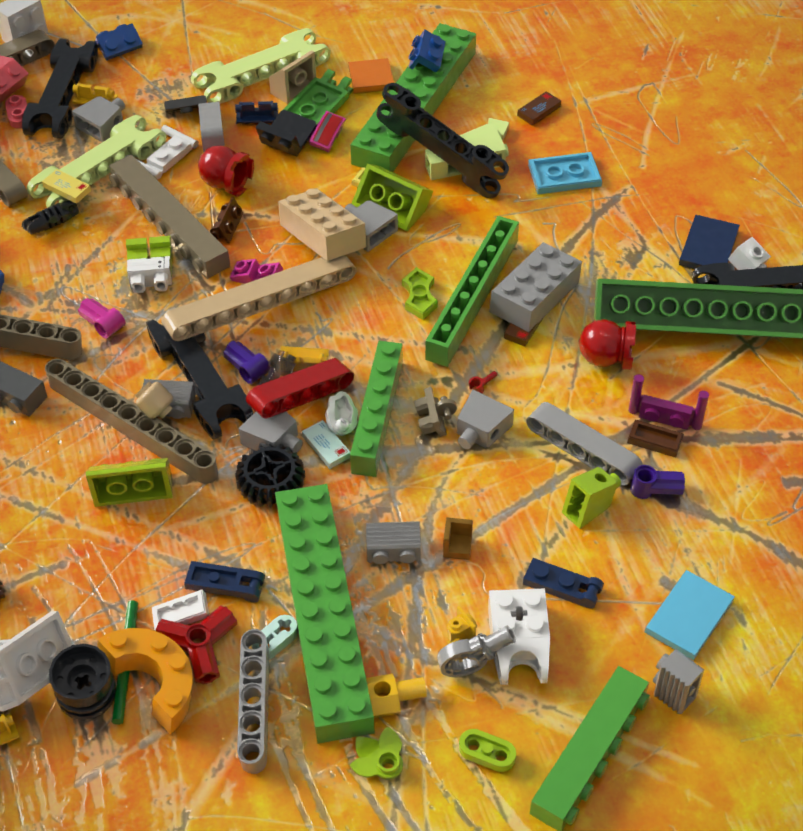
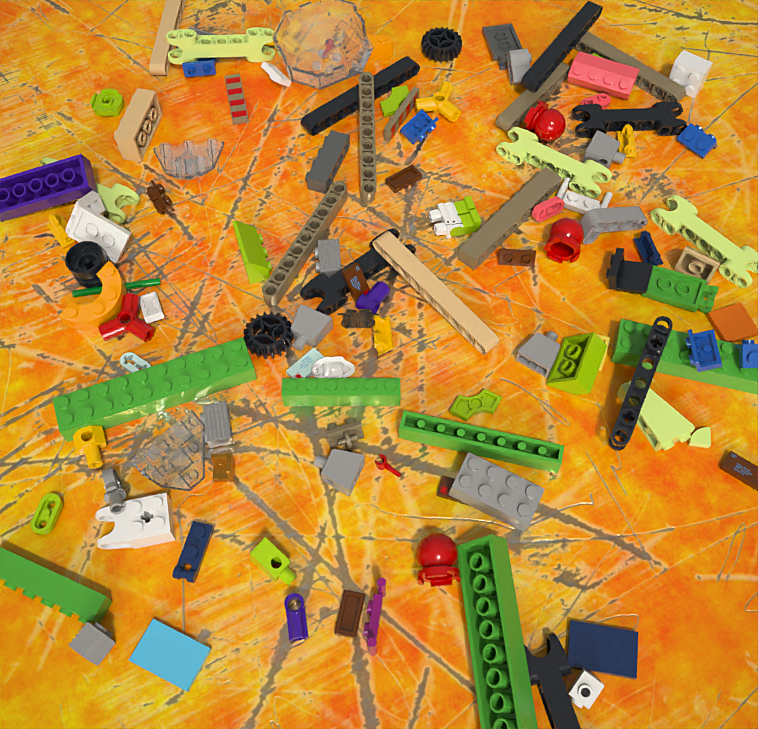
camera: 80 degrees right, 10 degrees up
black hinge [21,200,79,234] -> none
light yellow tile [42,169,91,204] -> none
dark pink piece [78,298,126,339] -> none
tan head [135,381,173,419] -> none
dark grey plate [164,95,207,113] -> none
dark blue plate [184,561,266,603] -> none
dark pink slope [230,259,283,284] -> none
light grey beam [237,629,269,774] -> none
red beam [246,358,354,419] -> none
tan brick [278,188,366,261] -> none
slope [309,111,346,152] -> none
lime plate [350,727,403,780] -> none
yellow hinge [447,606,477,645] -> none
light grey beam [526,402,643,486] -> none
medium azure tile [528,152,602,194] -> none
none -> clear brick [129,410,205,491]
none -> reddish brown tile [341,262,370,302]
none -> reddish brown tile [385,164,422,193]
none -> red tile [523,100,566,142]
none -> coral plate [532,196,564,222]
none -> blue bracket [685,329,723,372]

